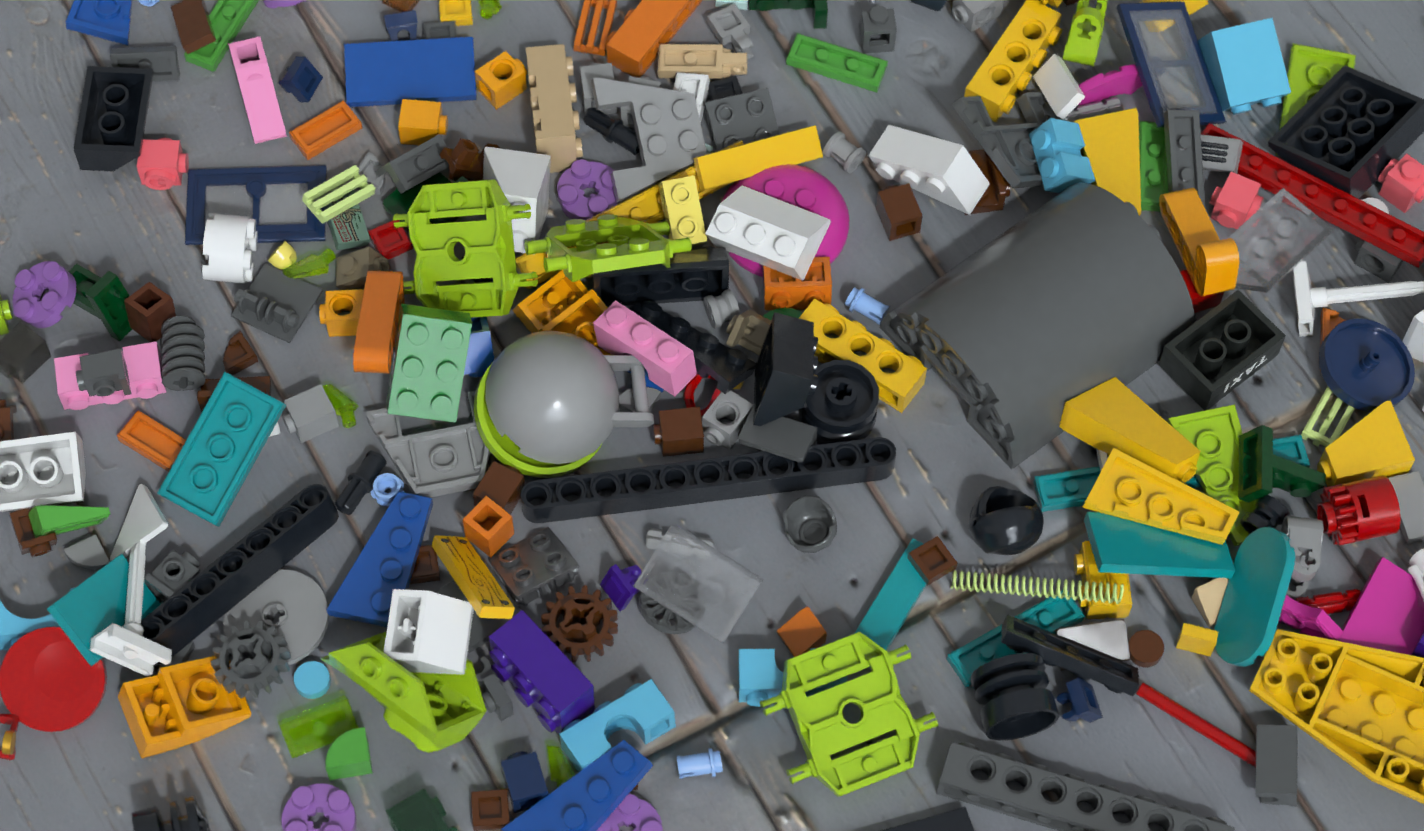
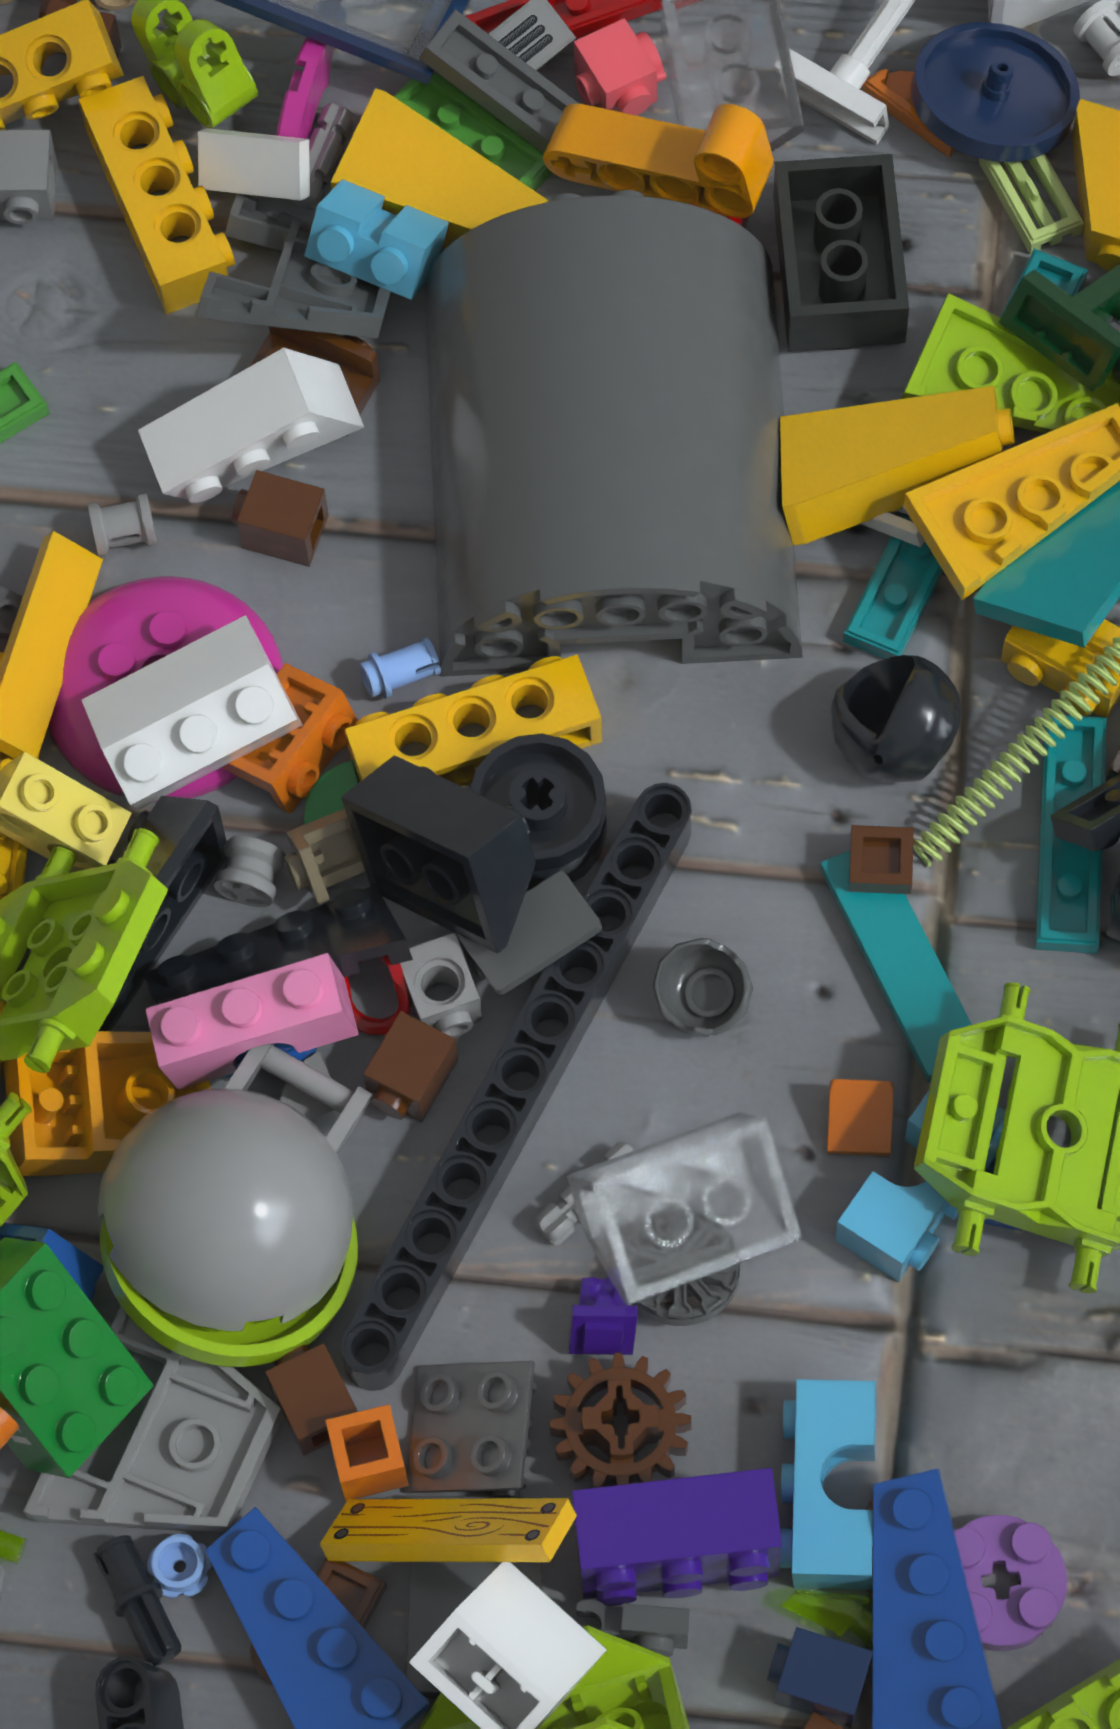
camera: 50 degrees left, 5 degrees up
light blue pin [676,748,723,779] -> none

